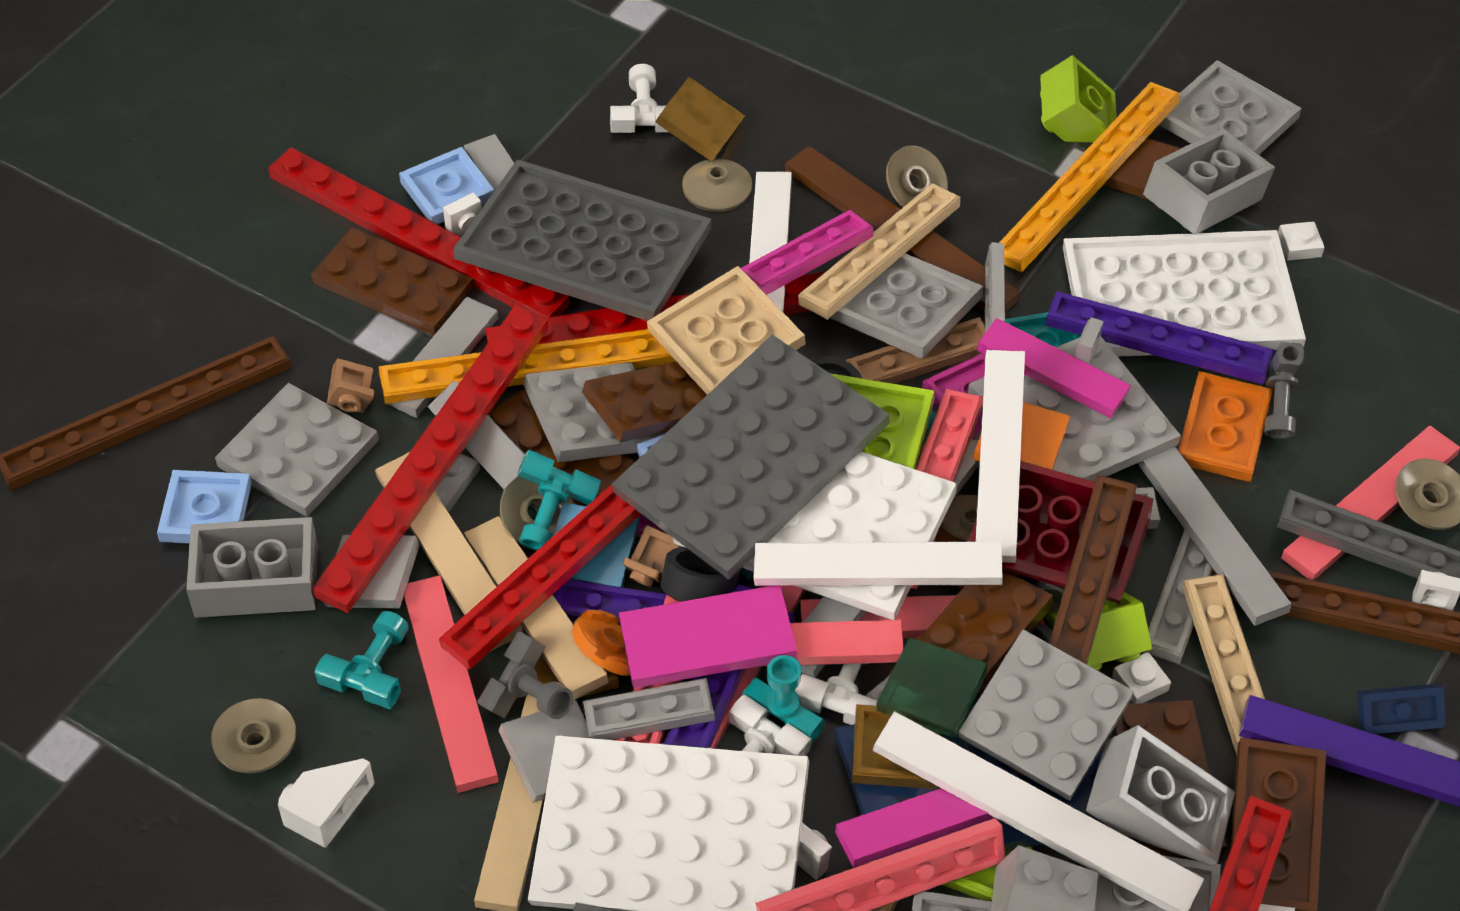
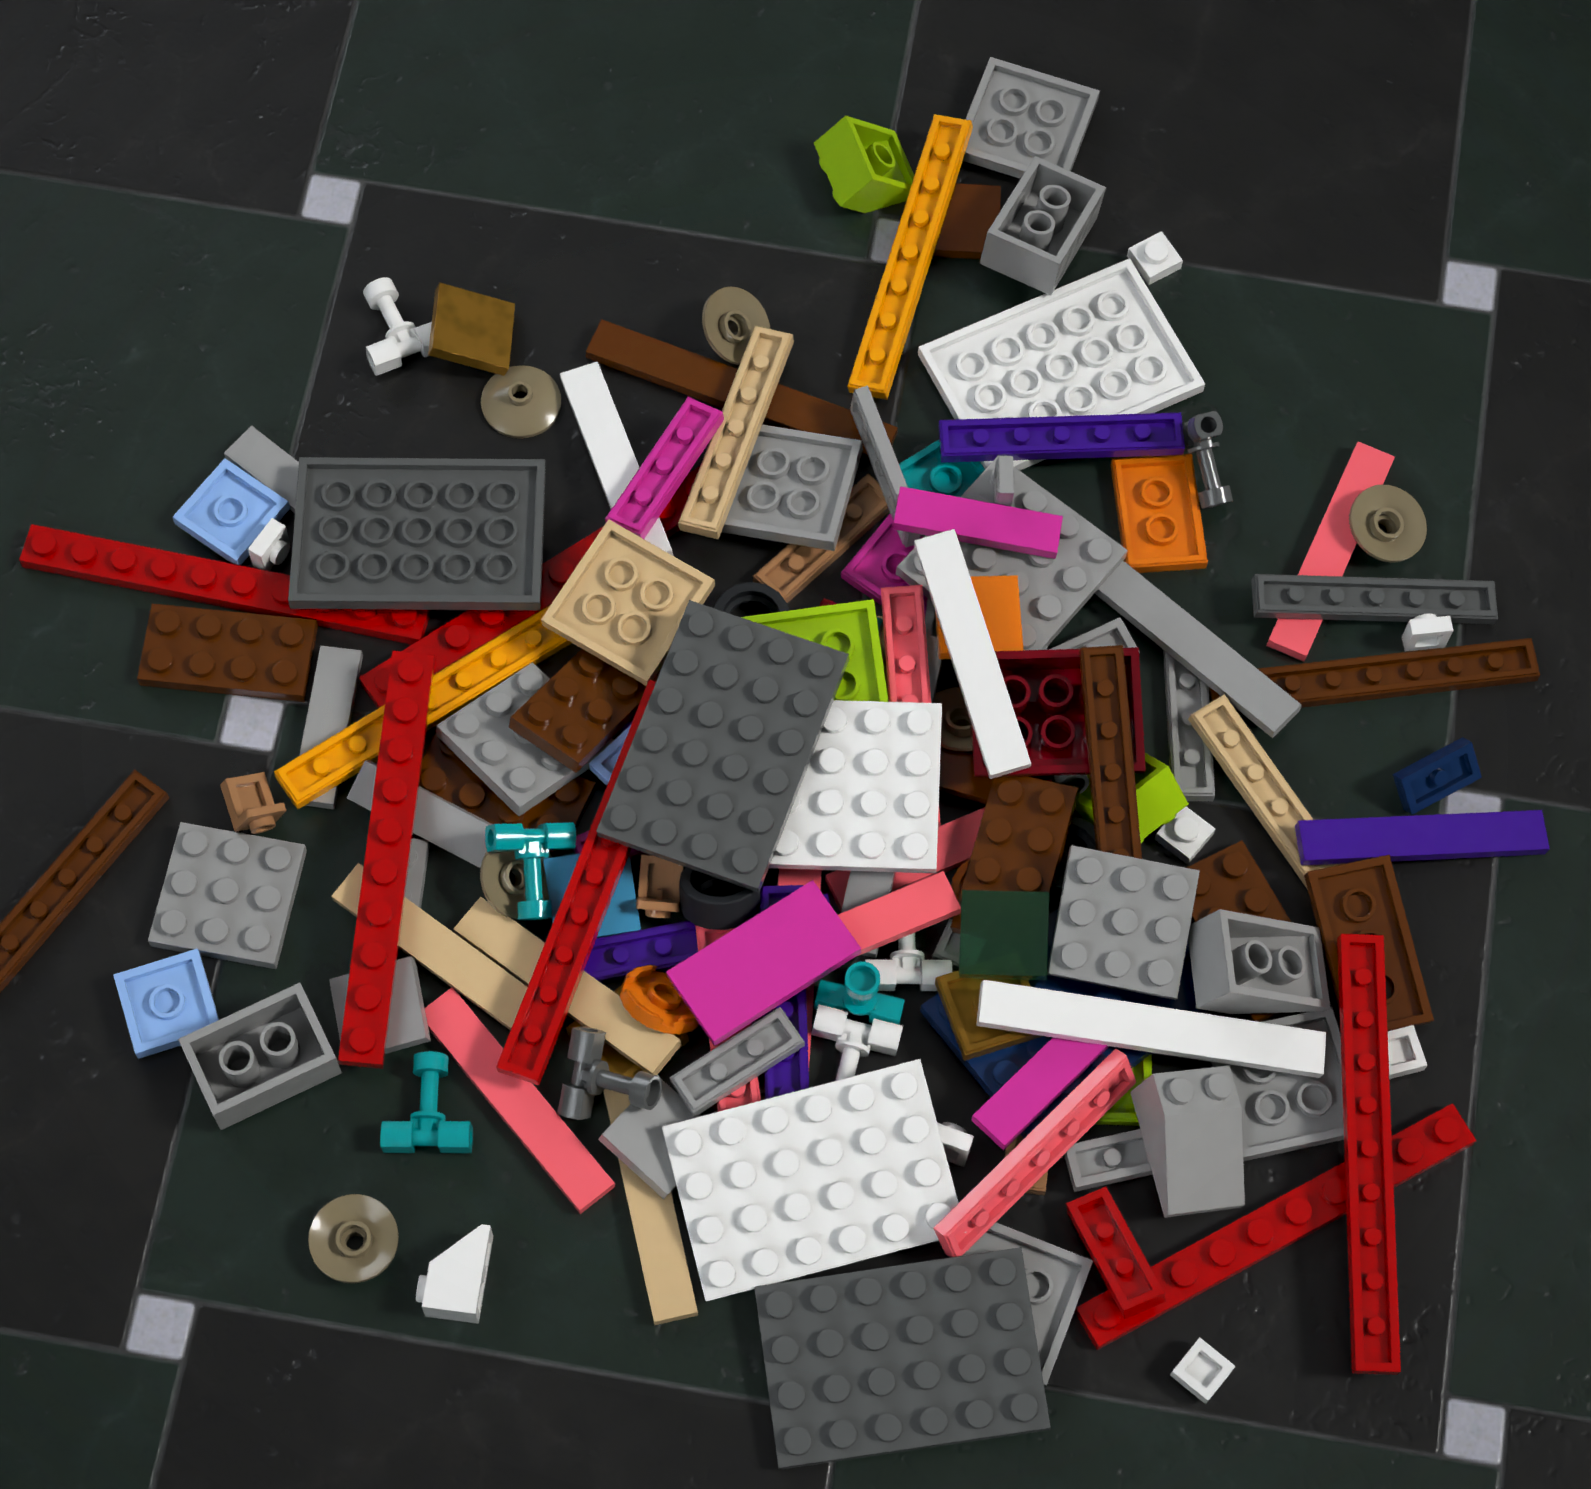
camera: 25 degrees left, 15 degrees up
white tile [754,542,1002,586] -> none

